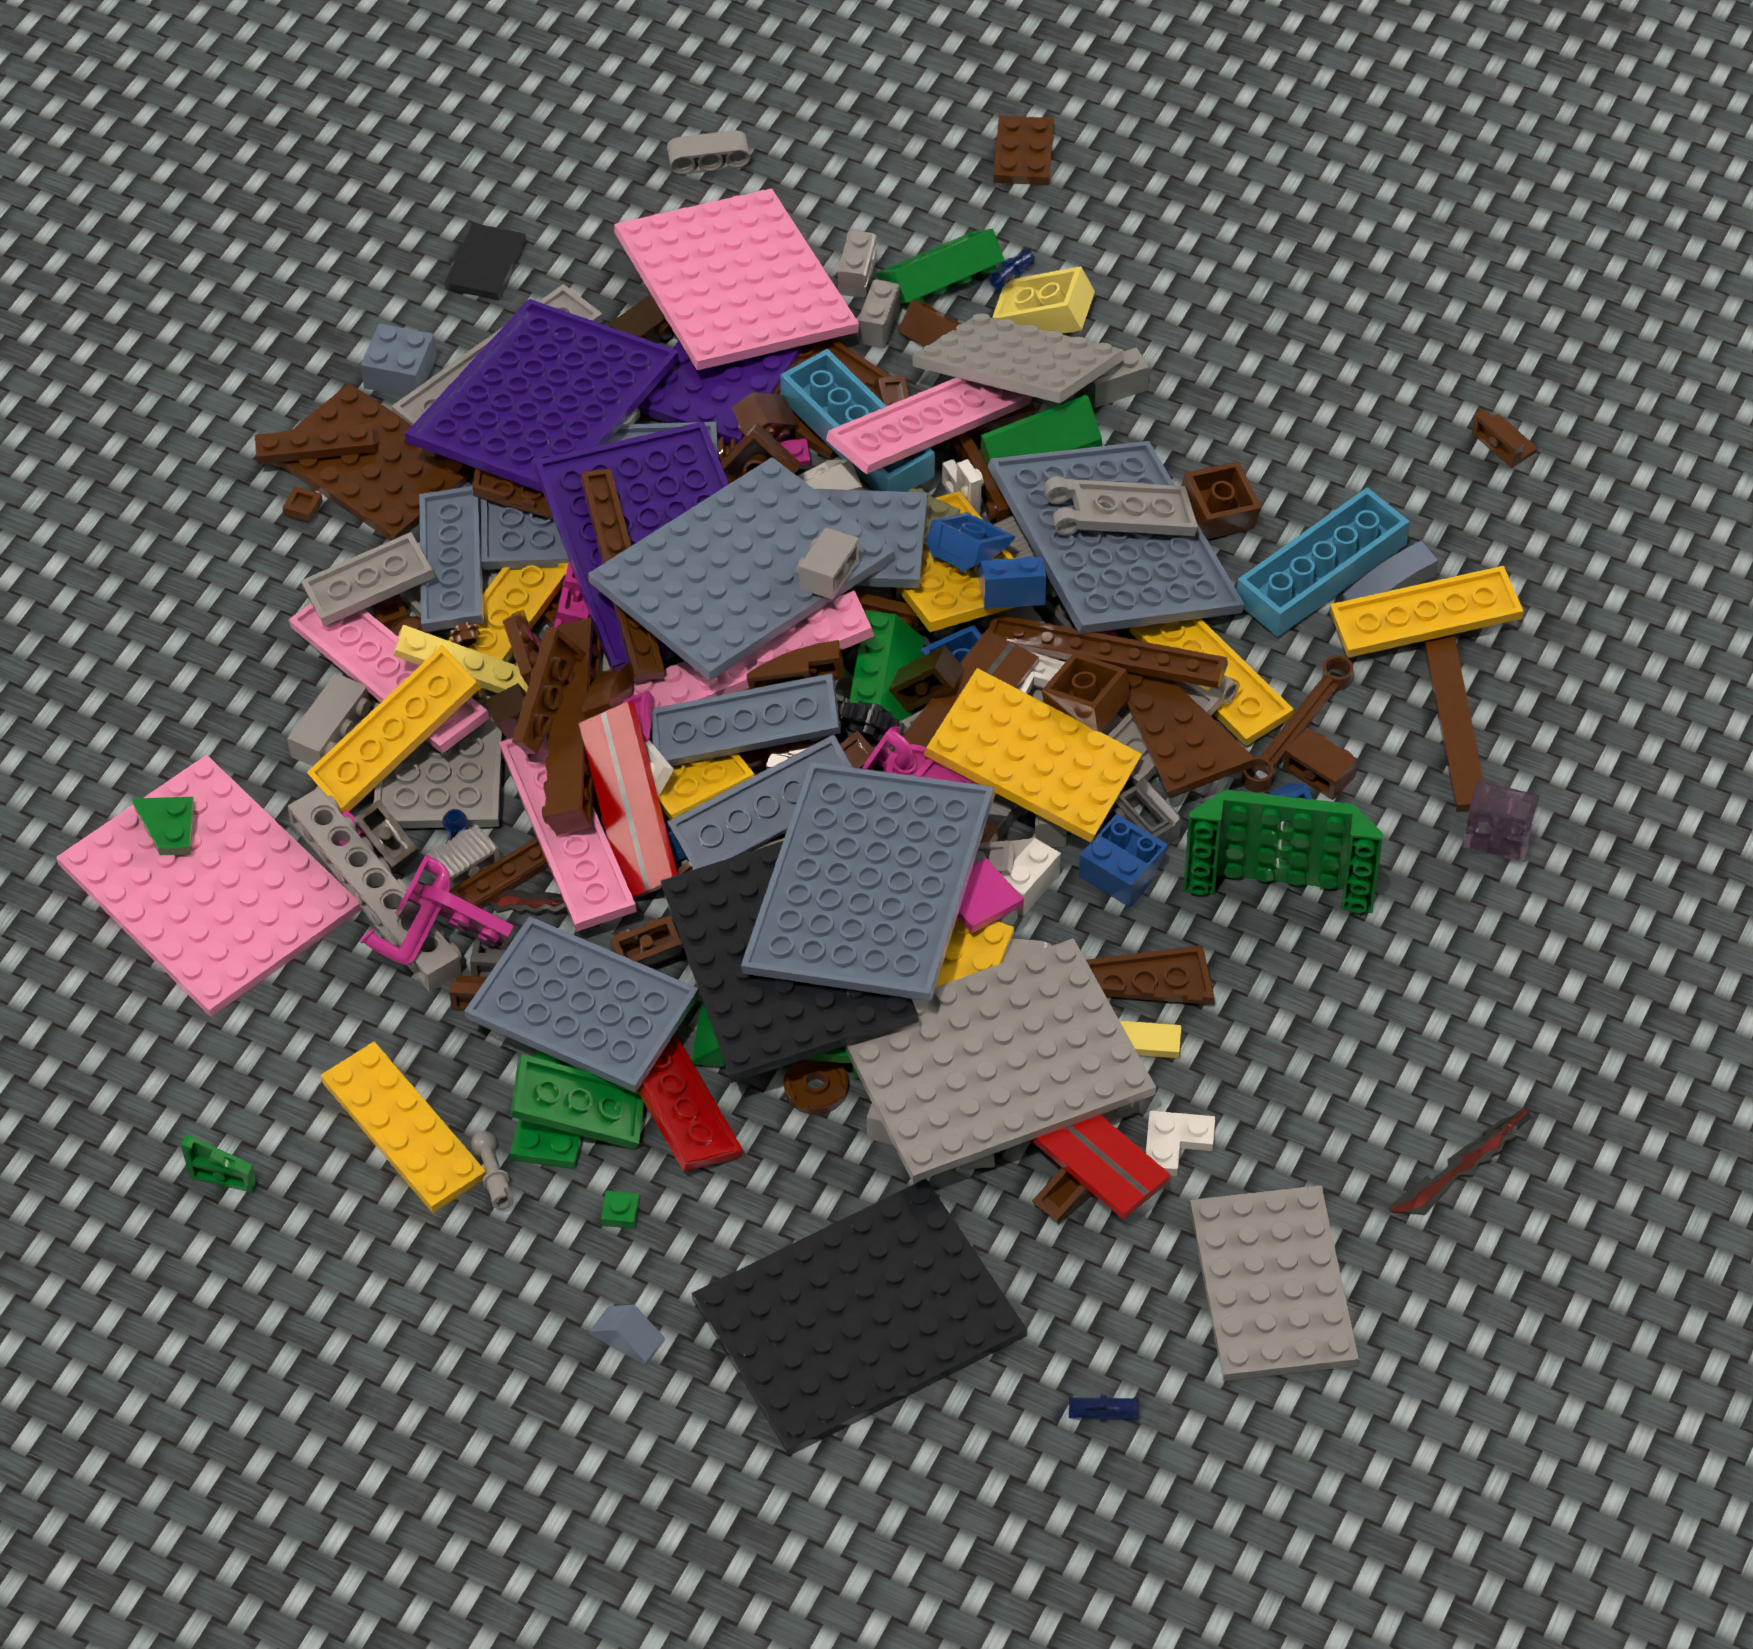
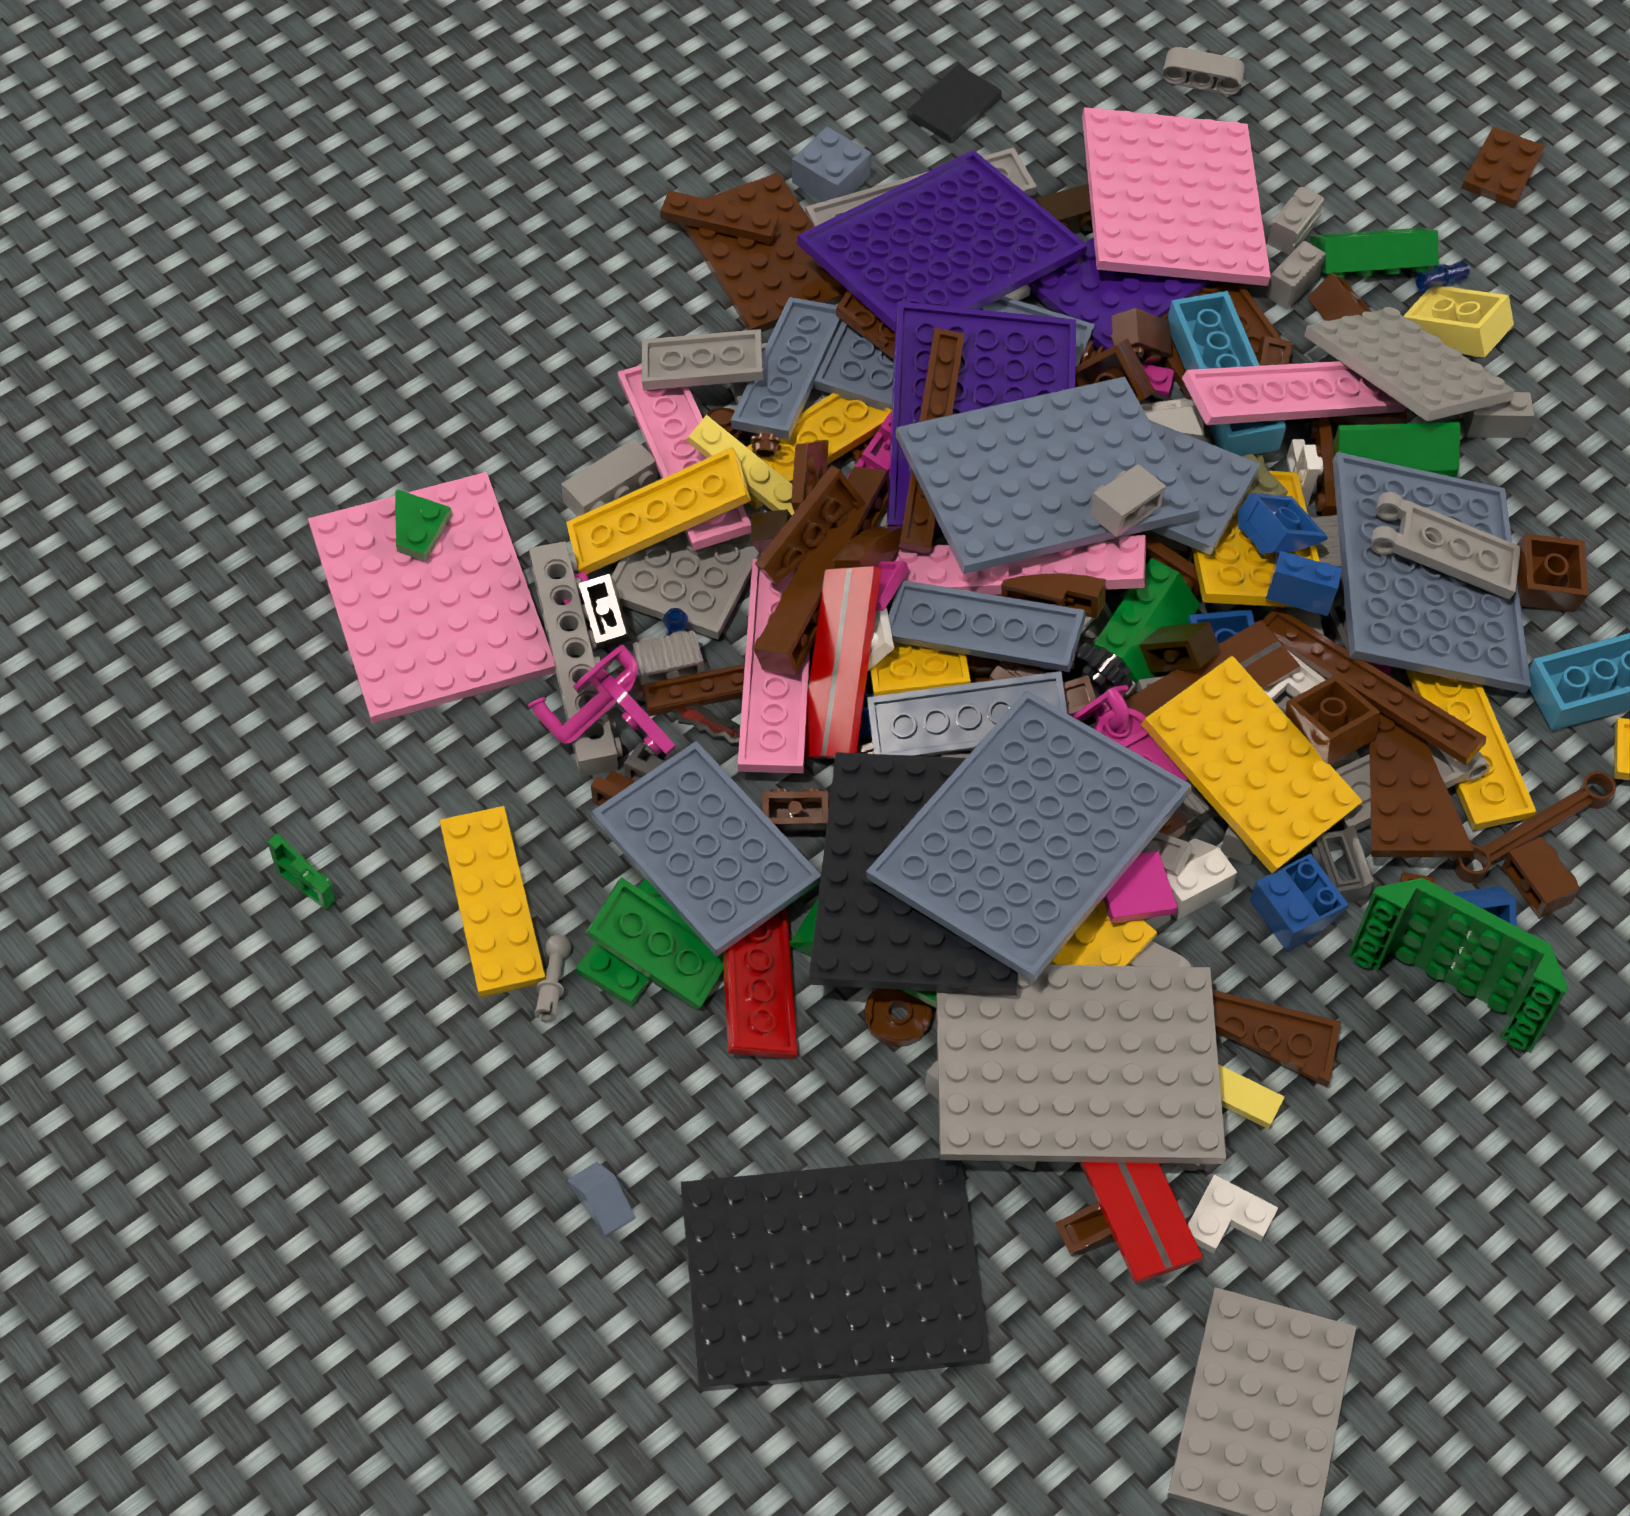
camera: 20 degrees right, 5 degrees up
reddish brown plate [282,486,323,523] -> none
reddish brown plate [371,594,408,629] -> none
green plate [601,1191,639,1229] -> none
clear blue pin [1069,1394,1138,1422] -> none
pearl dark grey sword [1389,1108,1531,1215] -> none

